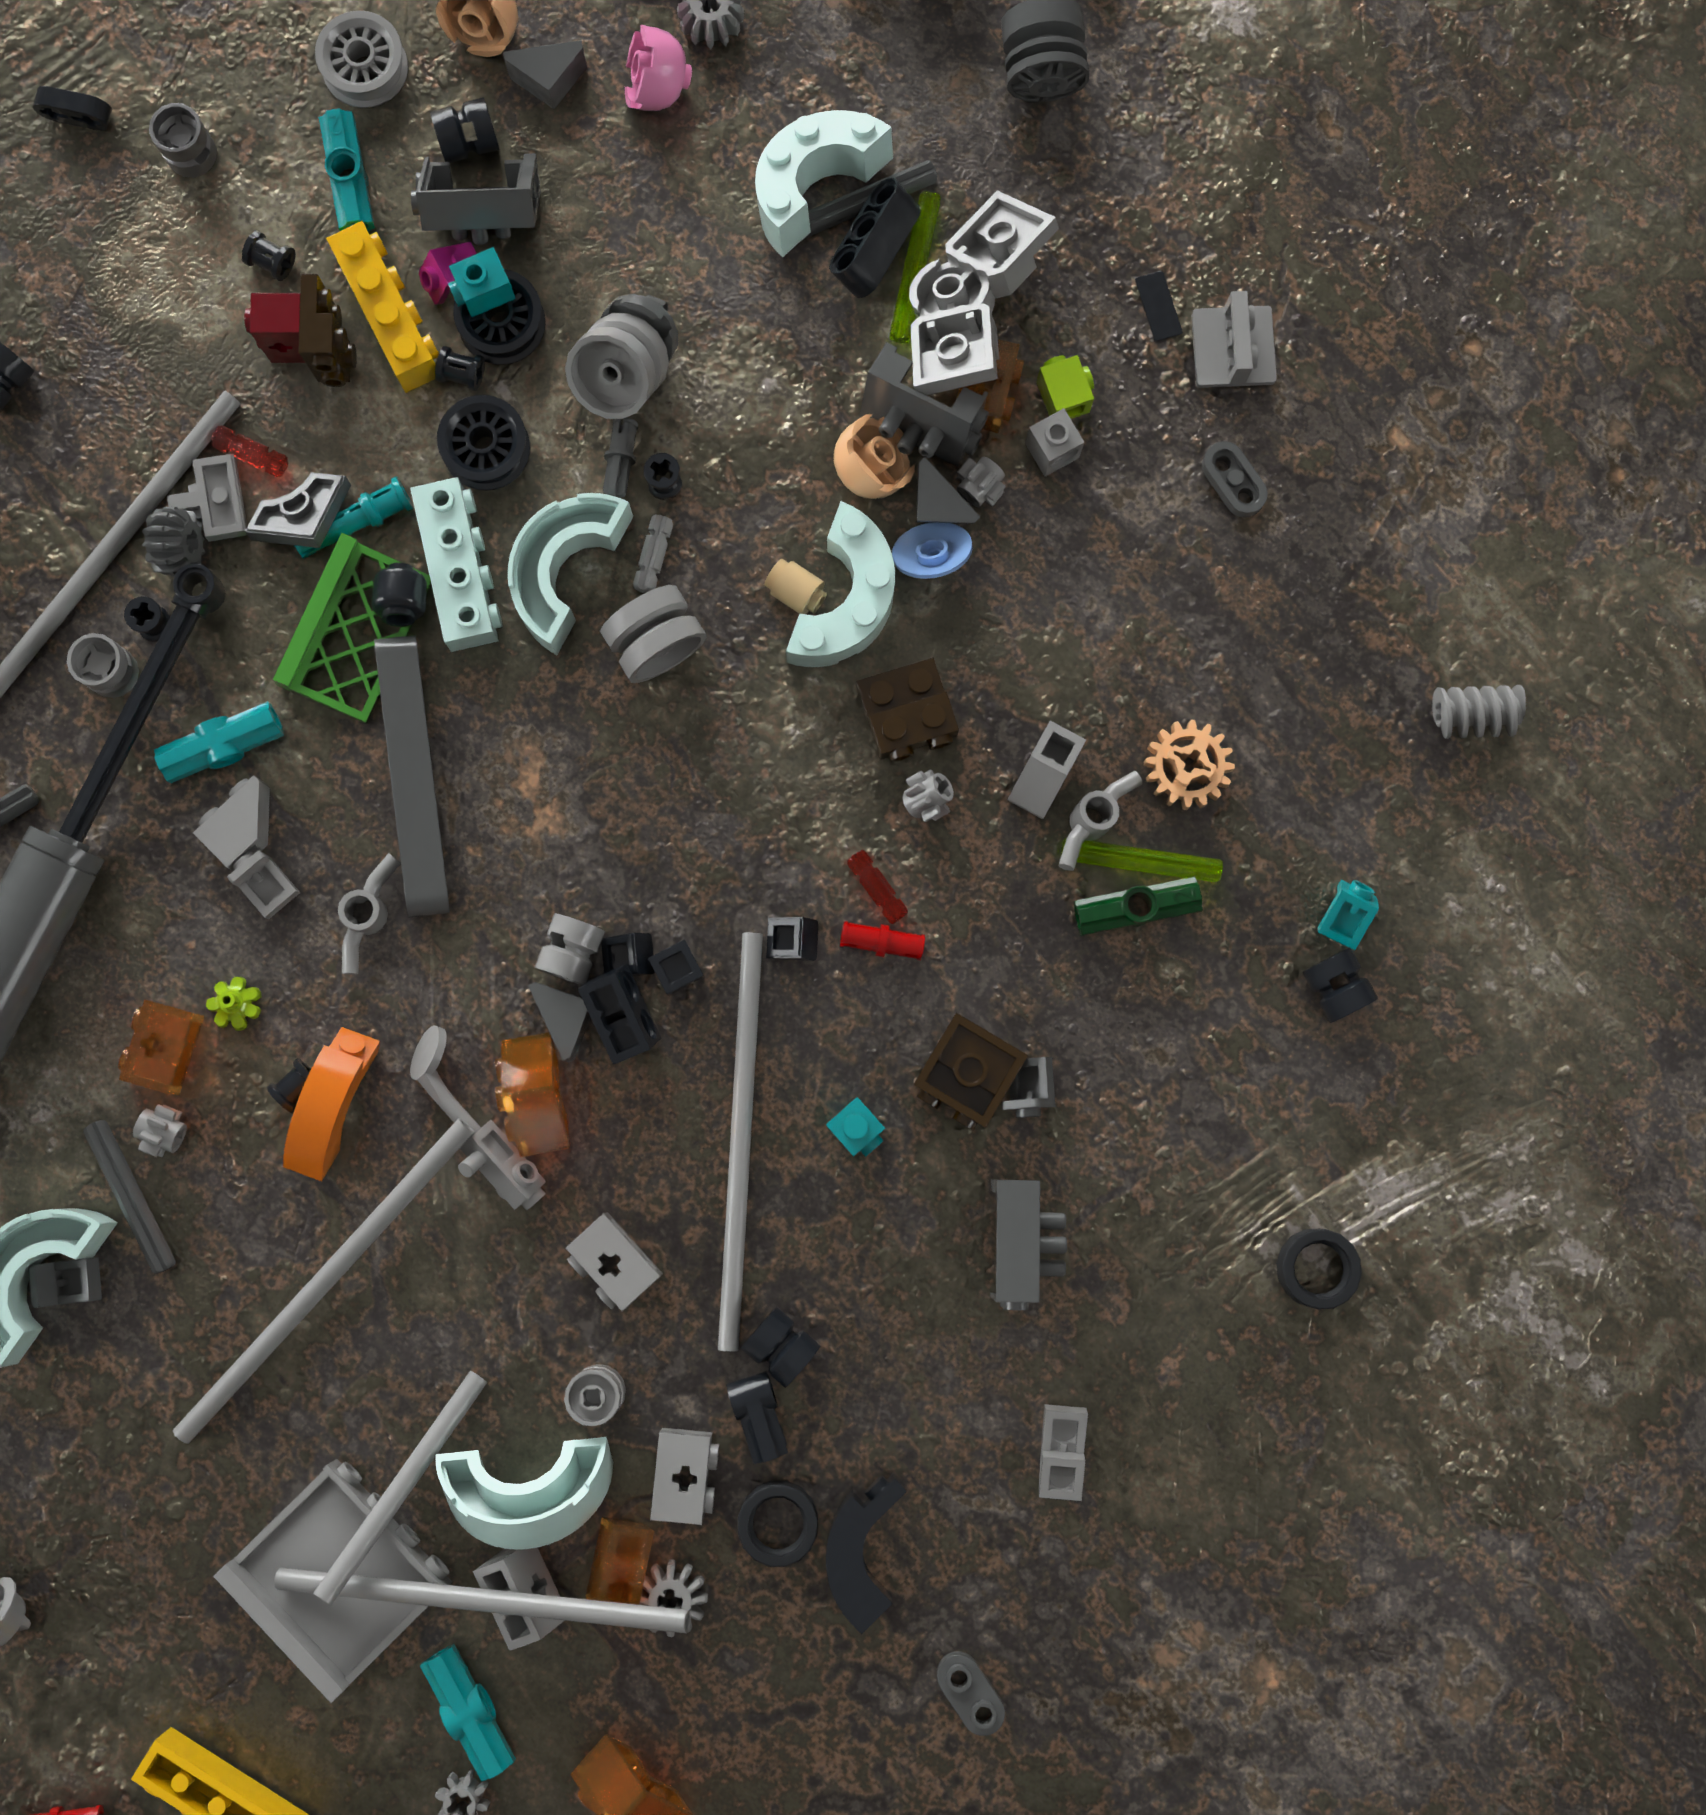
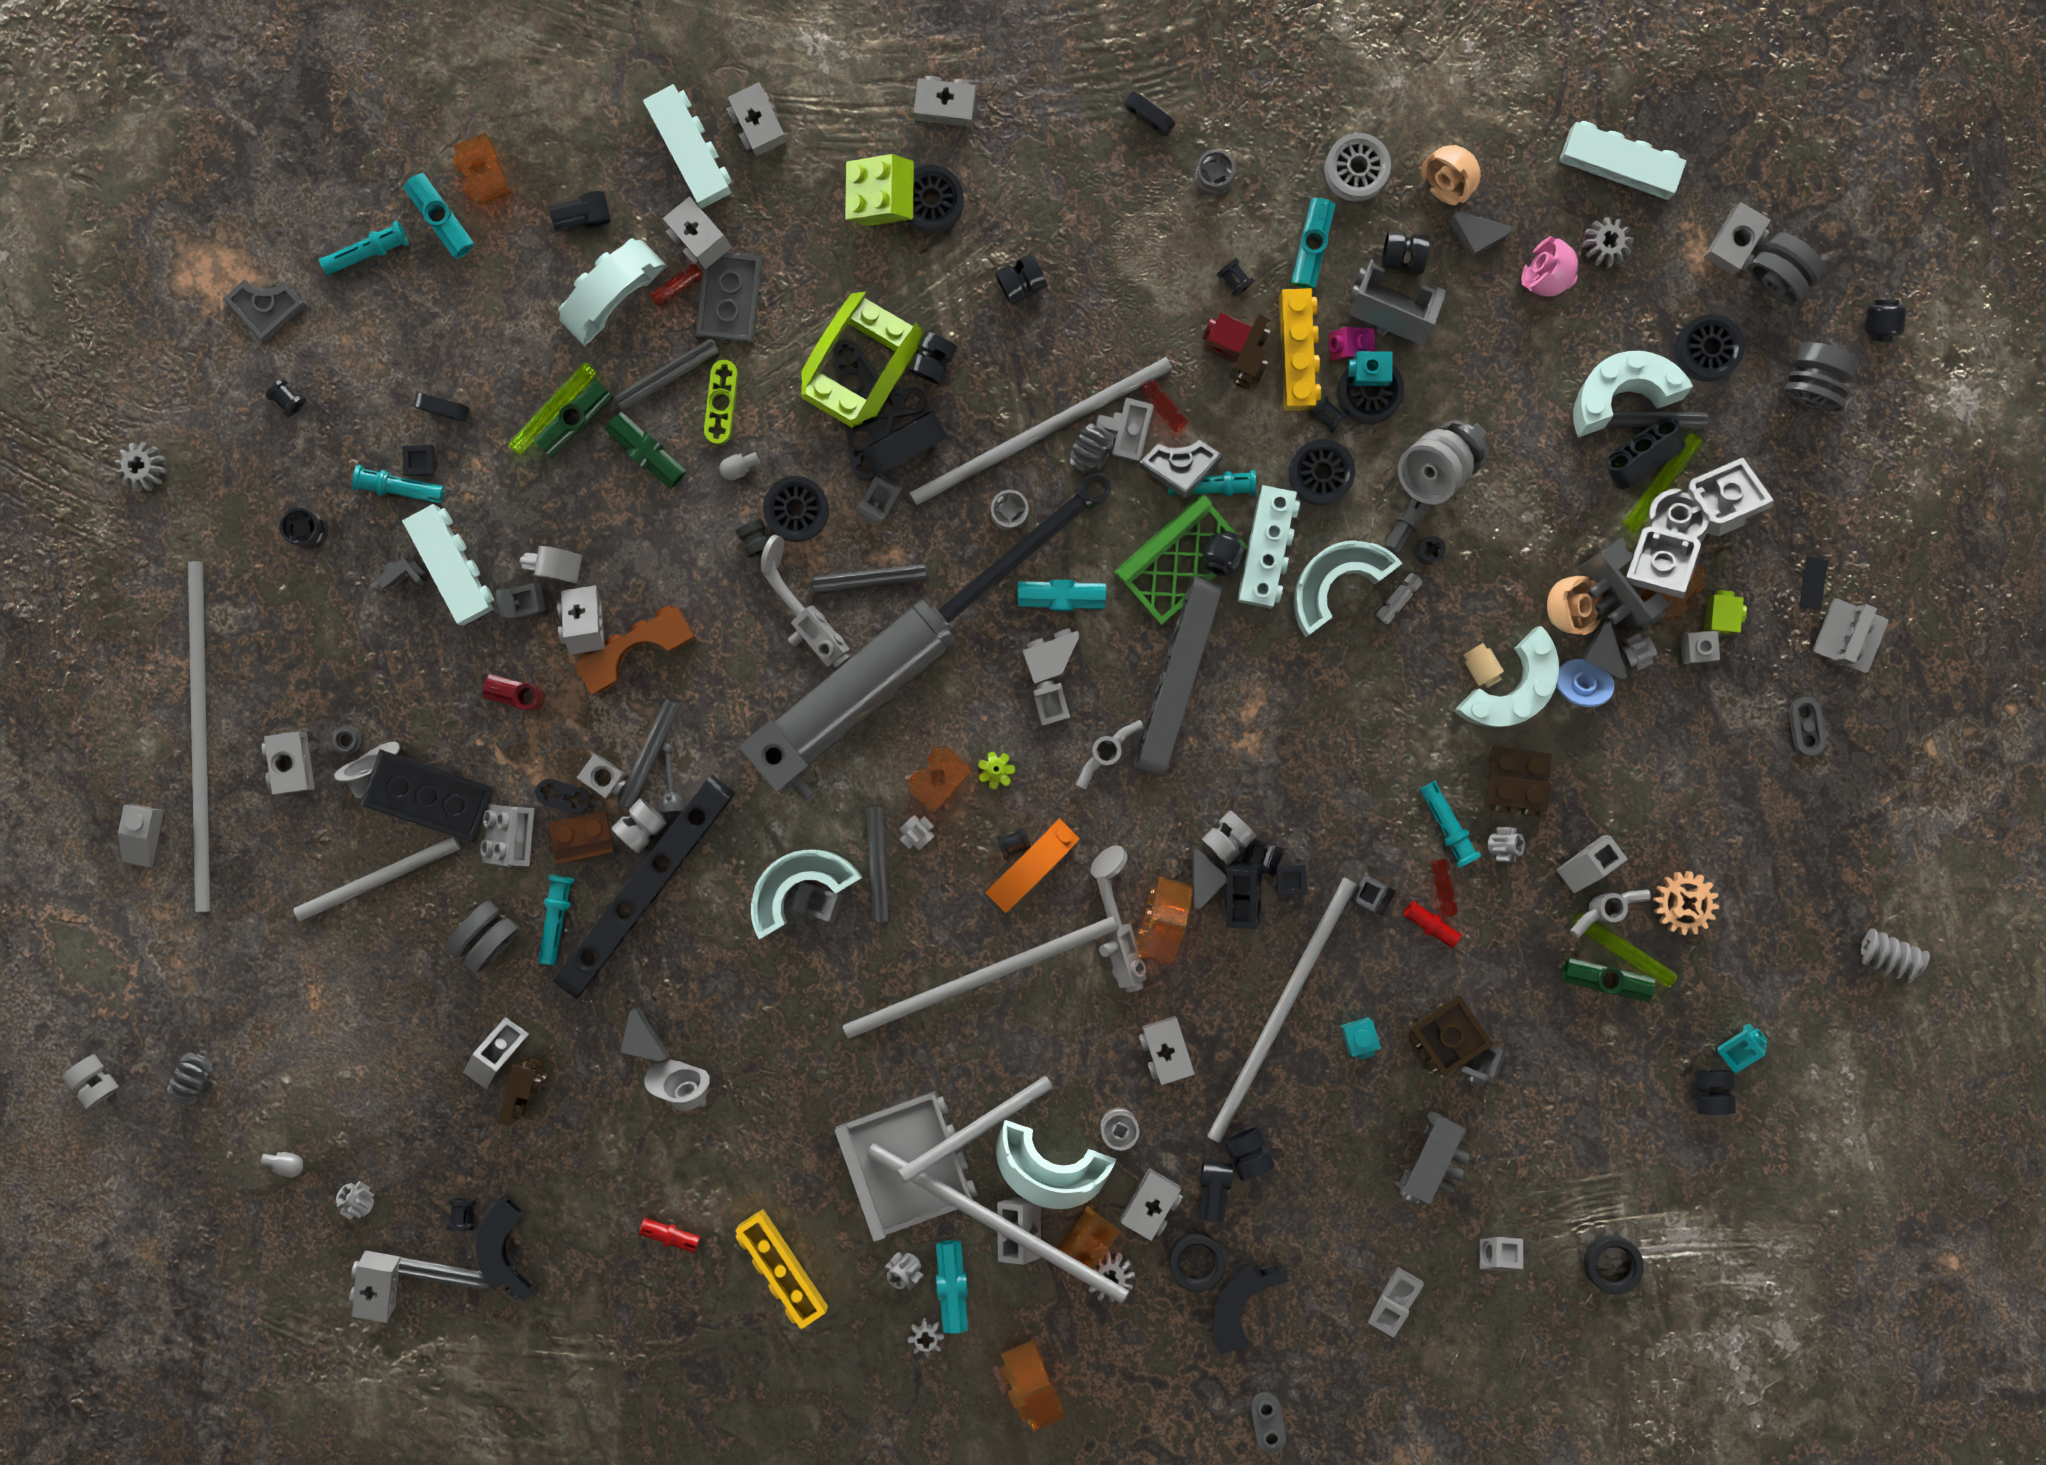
camera: 25 degrees right, 5 degrees up
black bush [124,596,170,642] -> none
light grey wheel [600,585,707,683] -> none
none -> light grey gear [885,1252,923,1290]
none -> teal pin [1419,780,1482,868]
none -> light grey brick [1480,1237,1523,1271]
none -> black wheel [1675,314,1745,382]

